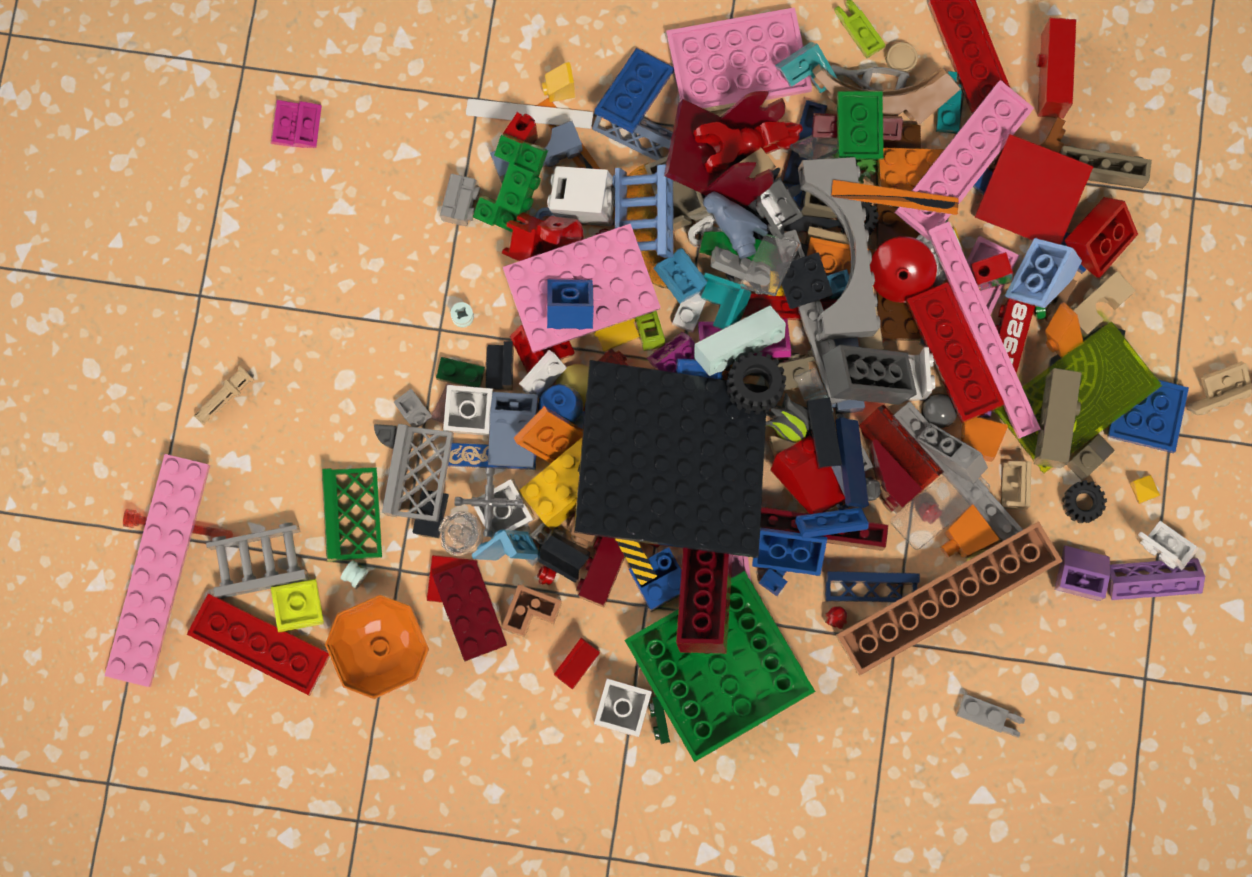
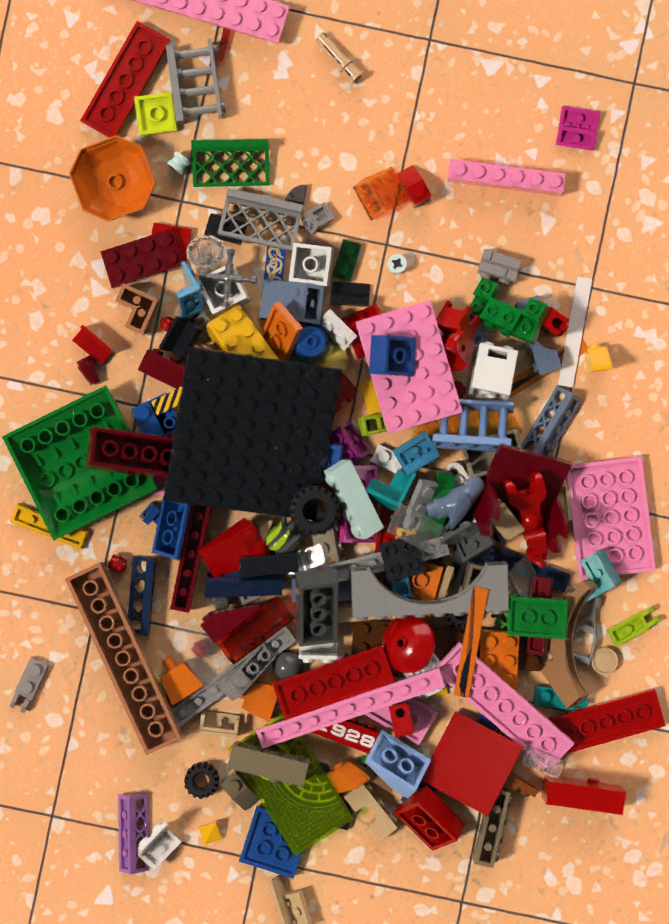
camera: 90 degrees right, 10 degrees up
blue tile [594,48,674,134] -> none
white brick [594,679,652,738] -> none
dark green piece [649,697,670,745] -> none
blue tile [795,508,869,538] -> none
medium lavender slope [1054,546,1110,601] -> none
none -> yellow tile [10,504,89,549]
none -> dark red cone [76,355,100,385]
none -> clear orange bracket [353,167,409,221]
none -> red slope [396,165,432,208]
none -> bright pink brick [447,159,565,196]
none -> clear slope [521,746,566,779]

